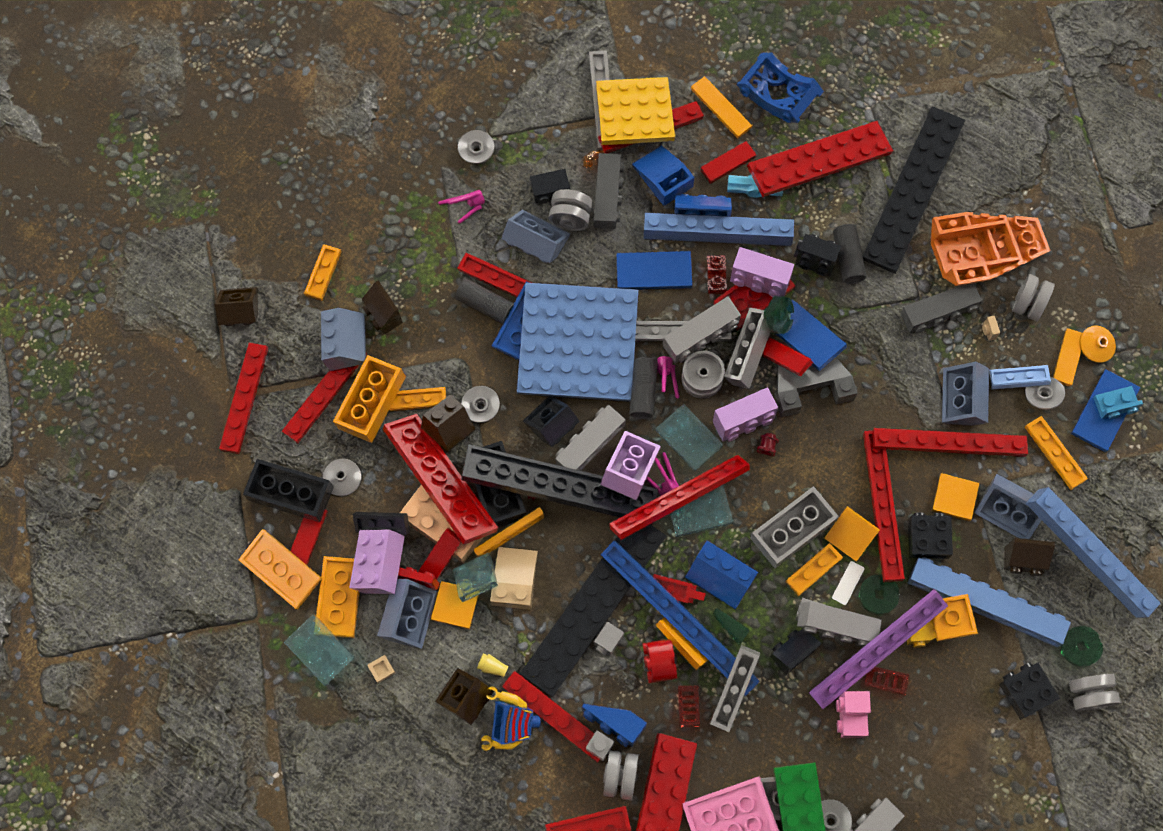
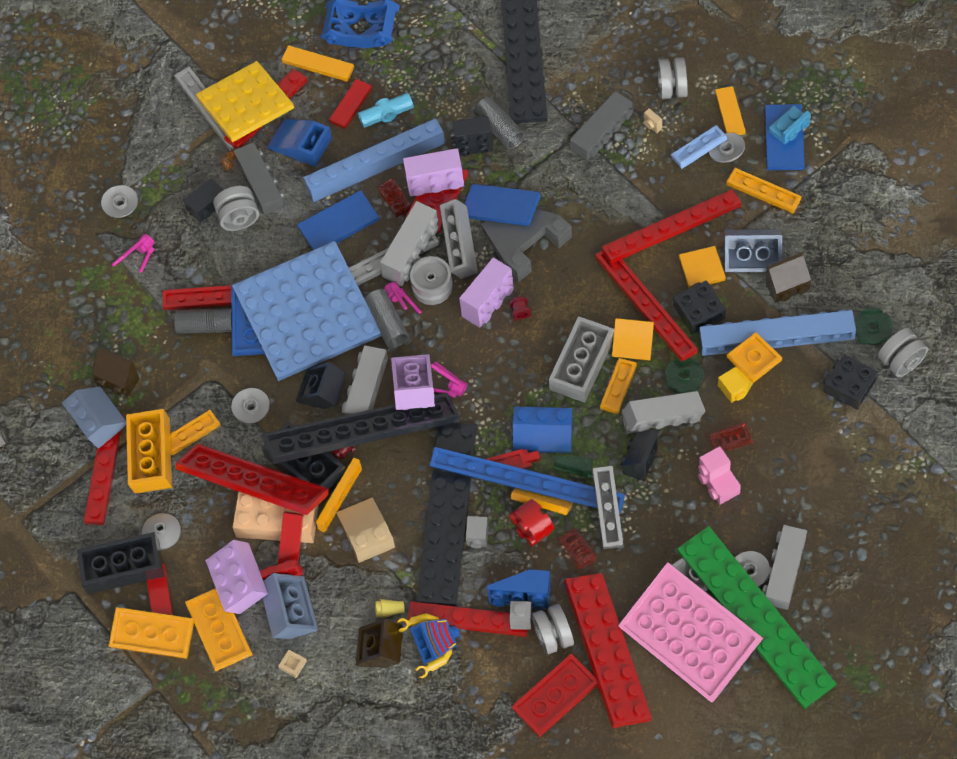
camera: 25 degrees left, 10 degrees down
red plate [219,342,269,454] -> none
clear light blue plate [284,614,355,686] -> none
light orange tile [304,244,341,301] -> none
black plate [352,512,410,535] -> none
dark brown slope [421,394,475,452] -> none
light orange tile [431,581,480,630] -> none
clear light blue plate [453,553,498,602] -> none
sand blue slope [501,210,570,263] -> none
red plate [609,455,750,540] -> none
clear light blue plate [655,404,723,471] -> none
clear light blue plate [670,485,733,537] -> none
blue slope [674,194,732,217] -> none
red plate [747,121,893,197] -> none
red tile [762,338,813,377] -> none
clear green plate [764,296,794,334] -> none
medium lavender plate [809,589,948,709] -> none
white sticker [832,561,865,605] -> none
orange wedge [931,212,1050,286] -> none
sand blue slope [942,362,989,426] -> none
medium blue brick [1026,487,1160,618] -> none
light orange dish [1080,326,1116,363] -> none

